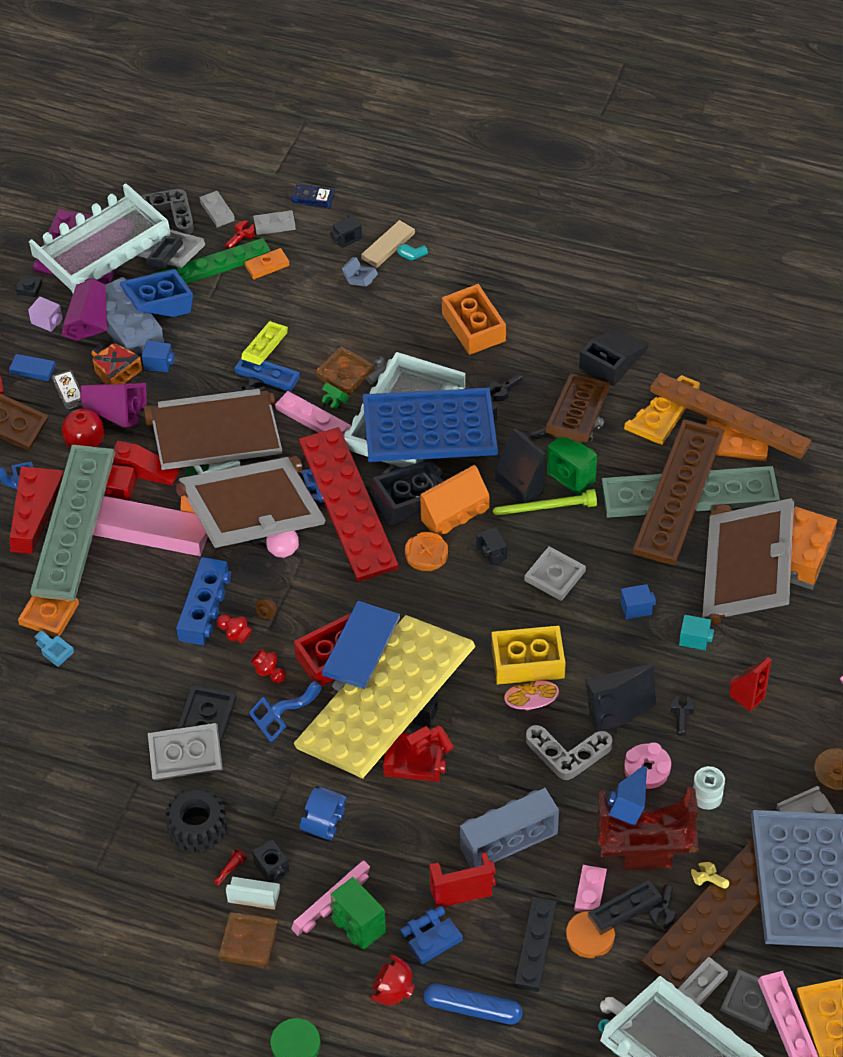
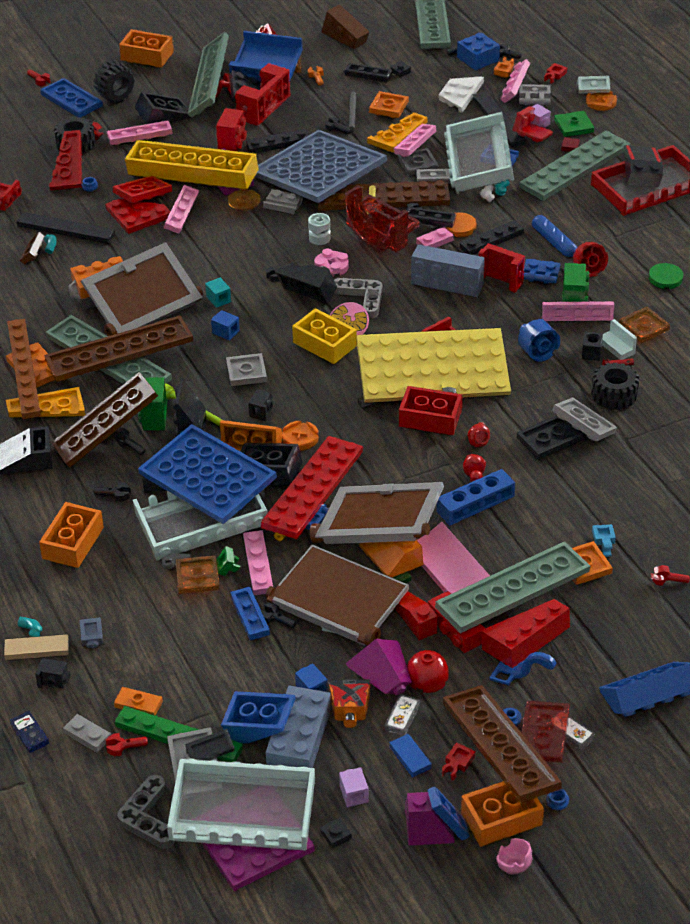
camera: 135 degrees left, 10 degrees down
magenta slope [62,279,107,341] -> none
light grey plate [200,191,235,227] -> none
neon yellow tile [242,321,288,365] -> none
blue piece [249,681,322,742] -> none
reddish brown plate [255,598,277,620] -> none
blue tile [322,601,400,689] -> none
red plate [406,726,454,757] -> none
blue slope [606,766,647,825] -> none
red slope [729,657,772,712] -> none

